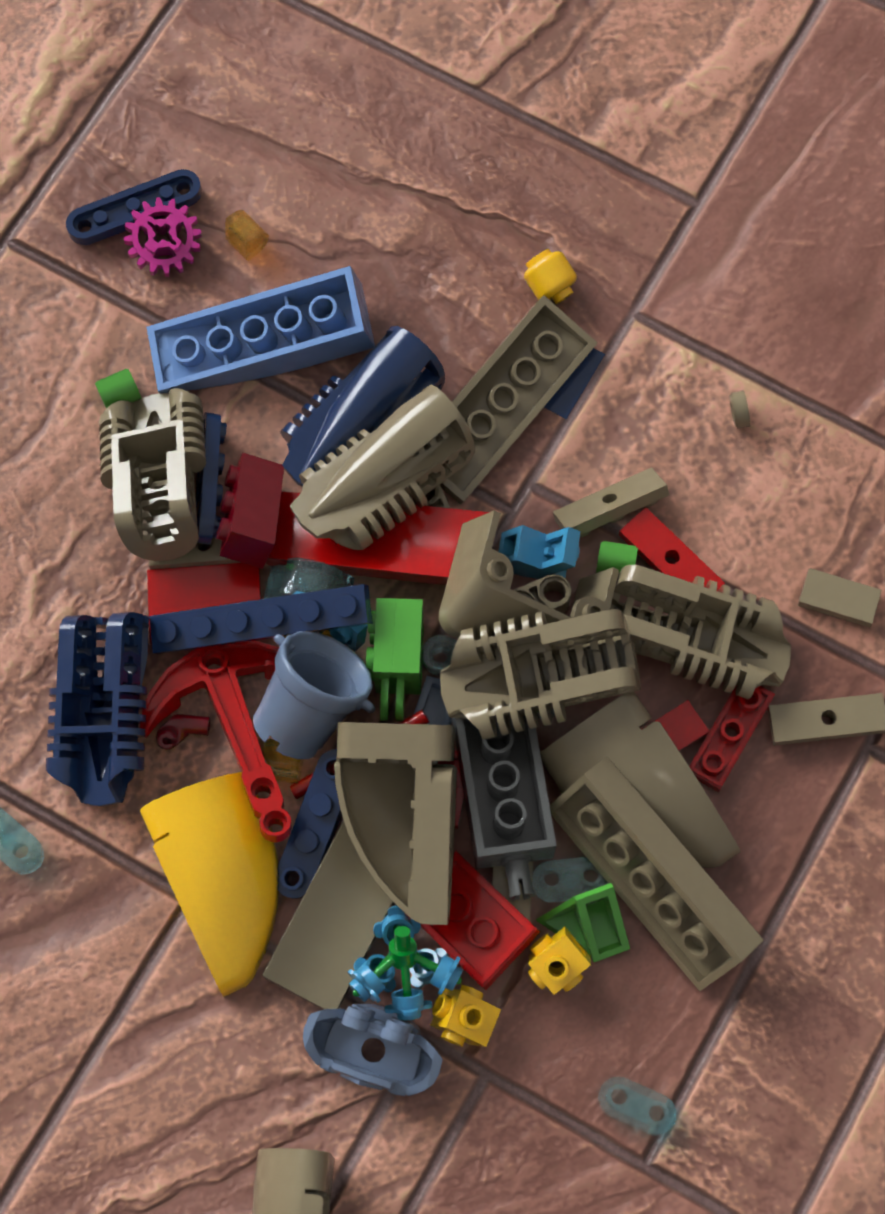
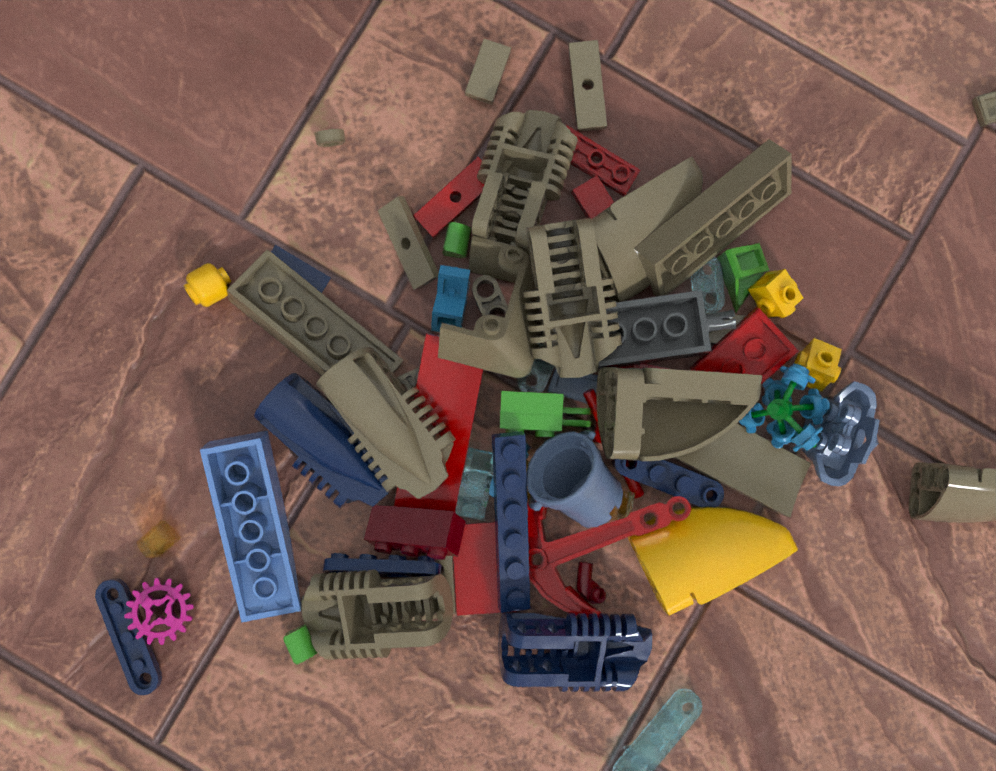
camera: 90 degrees left, 15 degrees up
clear light blue plate [598,1077,677,1136] -> none

